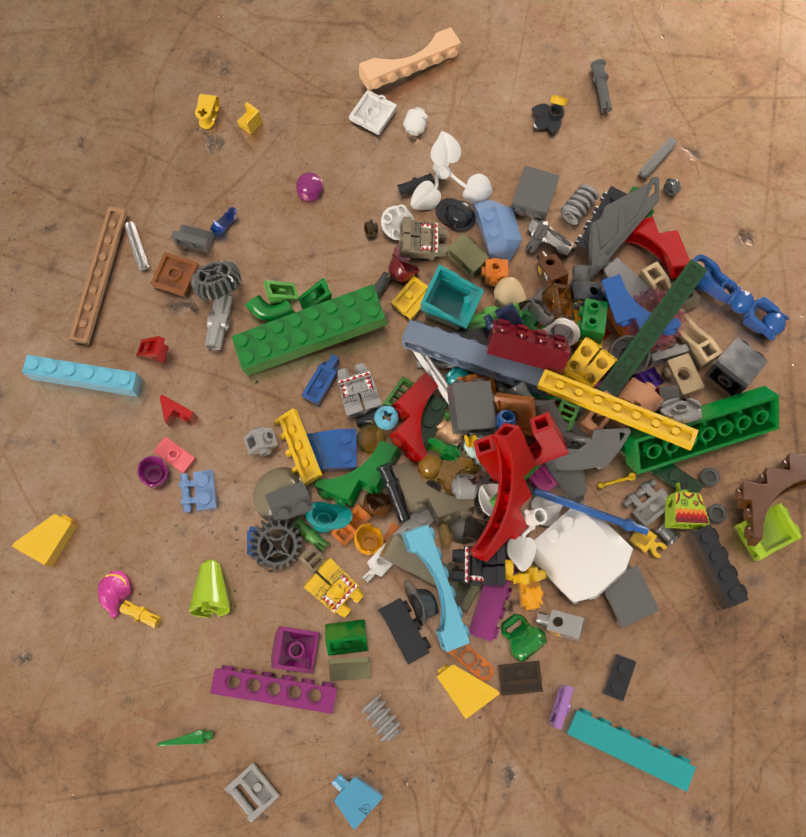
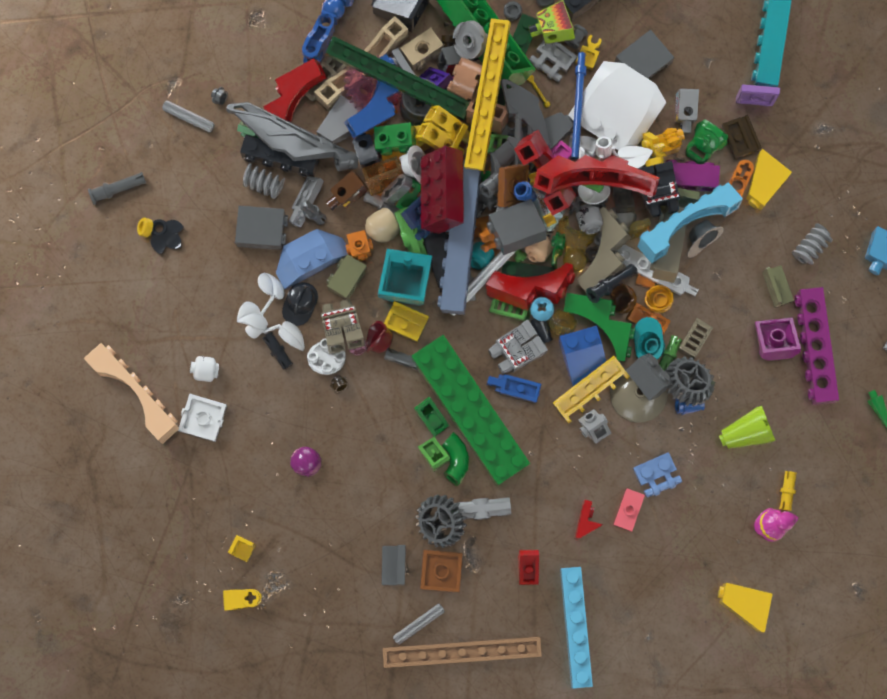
camera: 110 degrees left, 5 degrees up
magenta hair [137,455,168,488] -> none
clear blue piece [210,207,237,236] -> none
yellow hips [303,557,364,618] -> none
green panel [325,619,368,656] -> none
black brick [379,598,431,665] -> none
black plate [602,654,636,701] -> none

